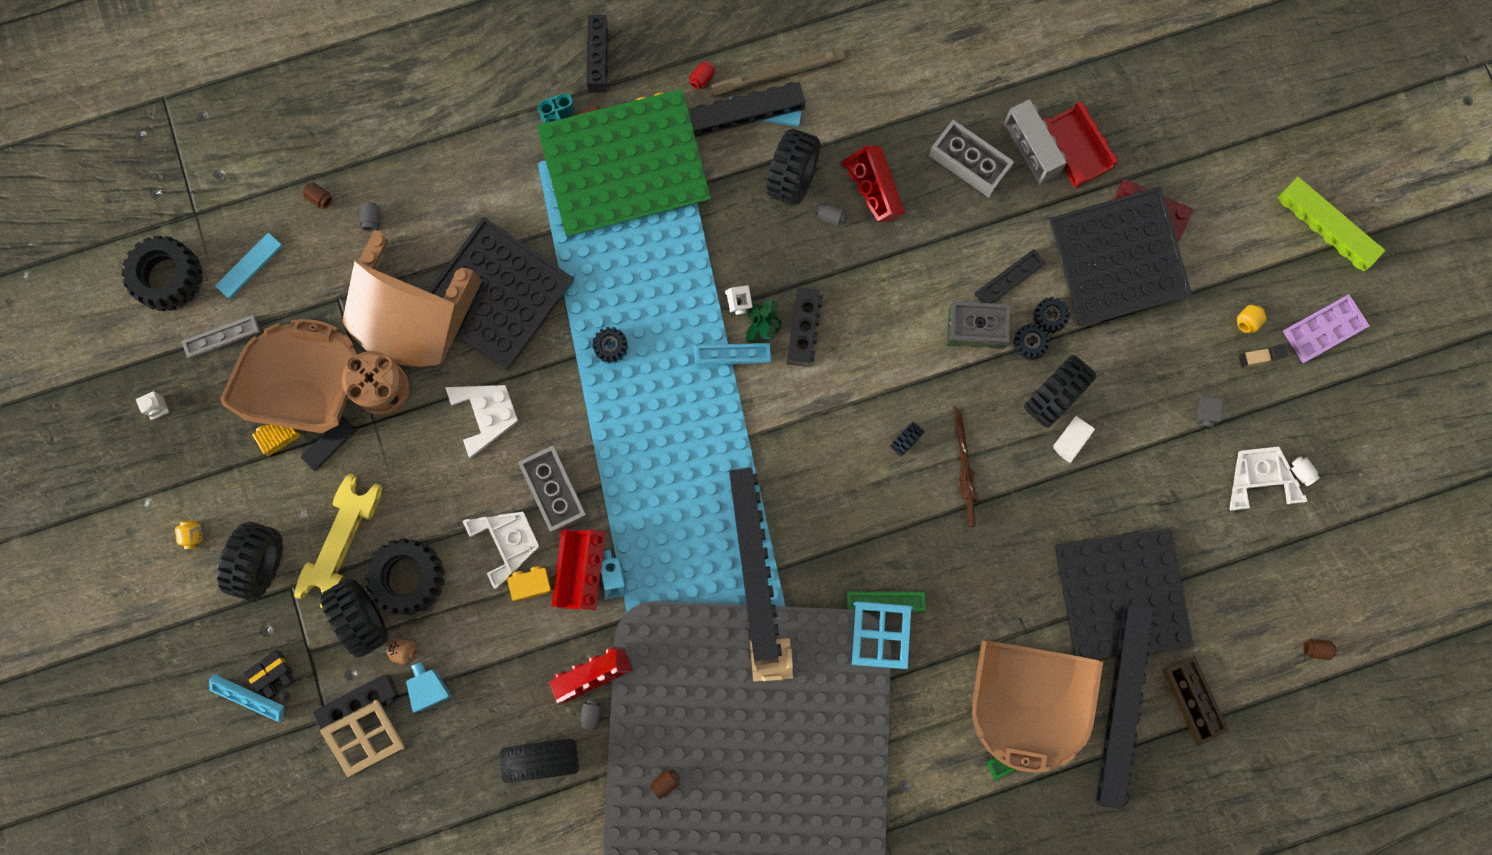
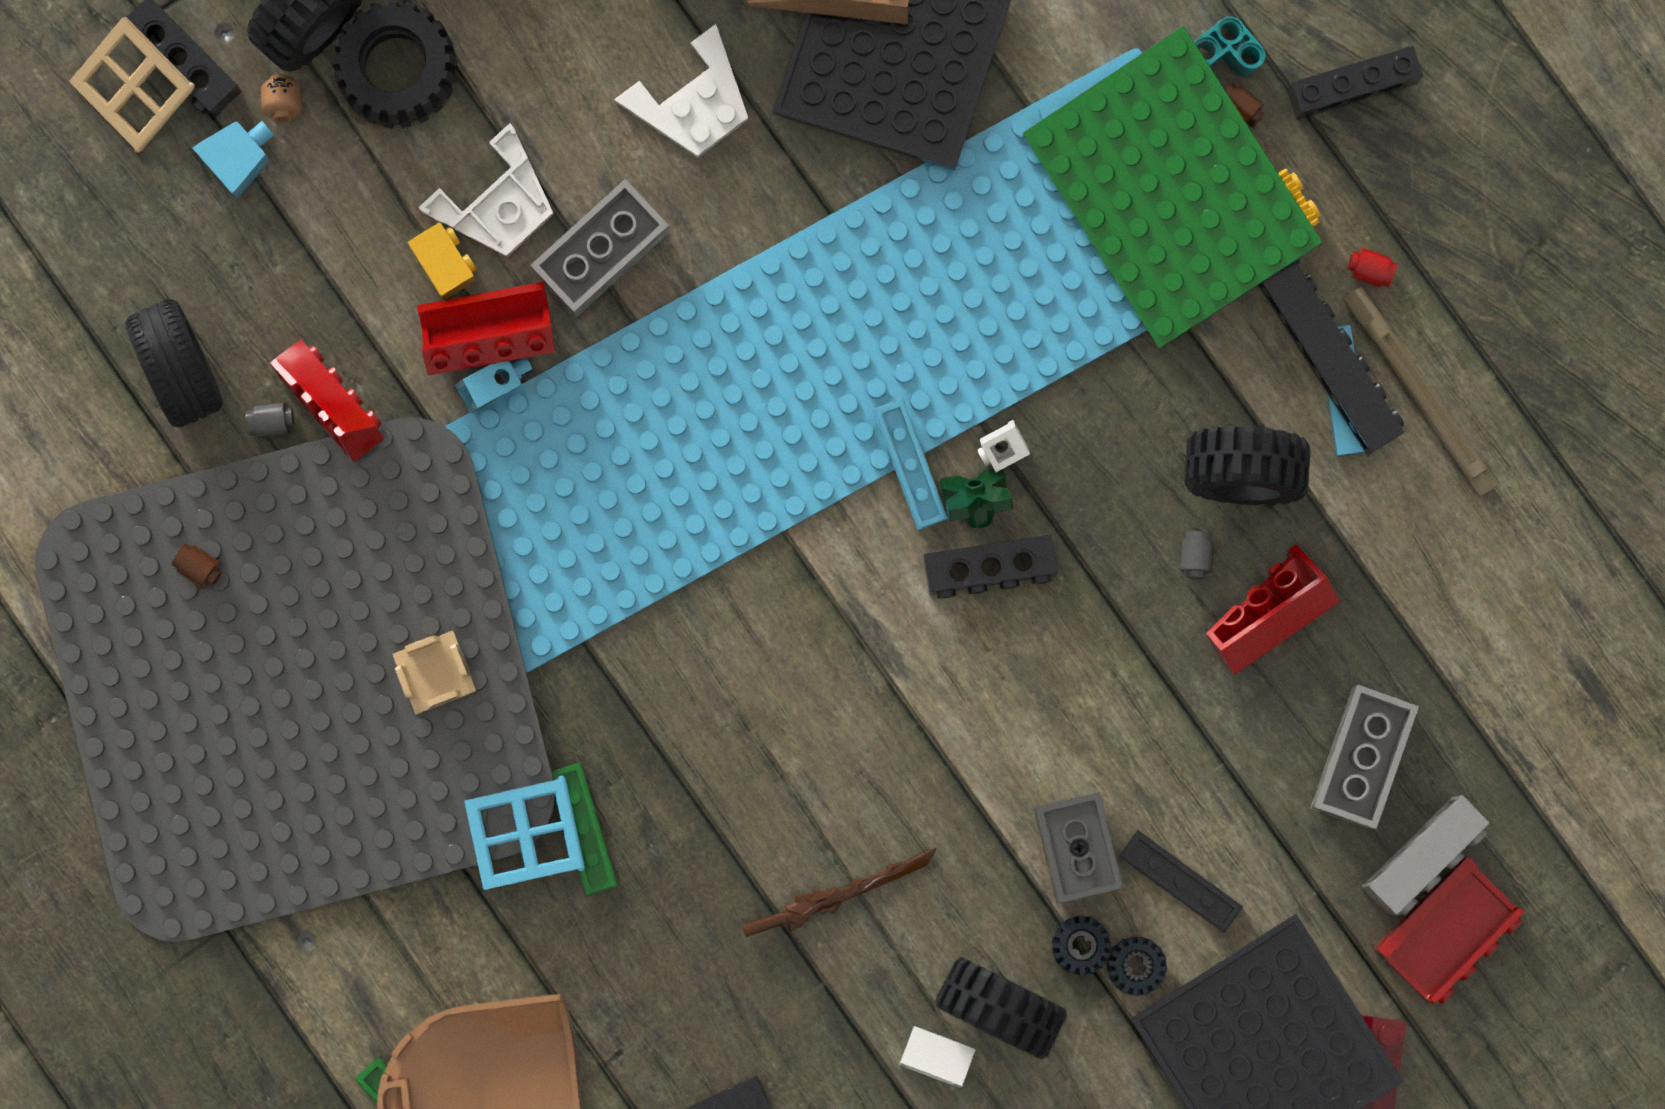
camera: 70 degrees right, 5 degrees up
black bush [592,327,628,363] -> none
black brick [729,467,782,666] -> none
black bush [890,421,925,457] -> none

